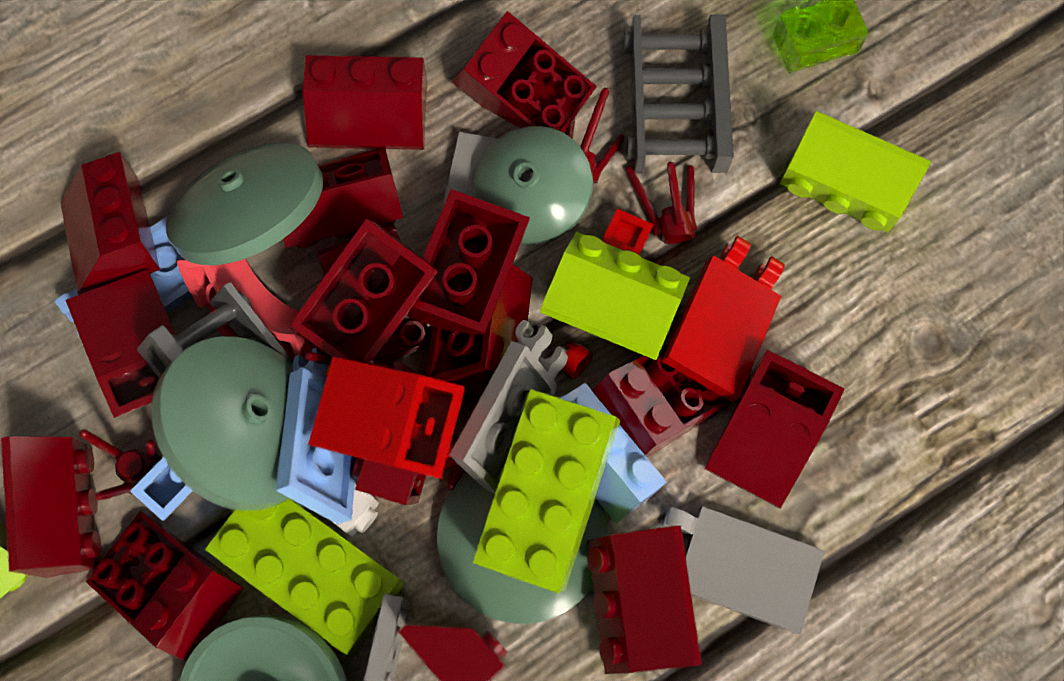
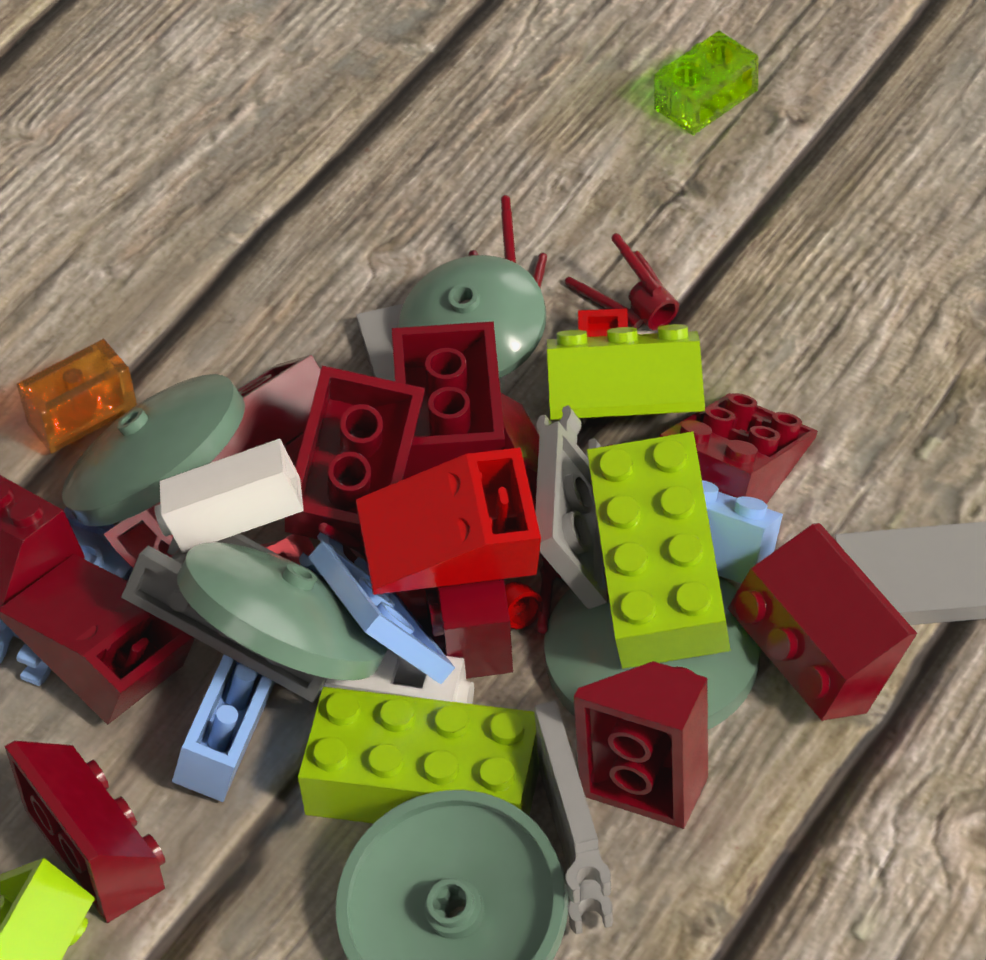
camera: 20 degrees left, 25 degrees down
dark red plant [79,429,162,501] -> none
dark red slope [86,511,244,662] -> none
dark red slope [303,55,428,150] -> none
dark red slope [452,11,597,133] -> none
dark grey fence [623,14,734,173] -> none
red tile [662,235,785,402] -> none
dark red slope [704,349,845,509] -> none
lime slope [780,111,931,233] -> none
none -> clear orange brick [17,338,137,454]
none -> white brick [155,439,304,553]

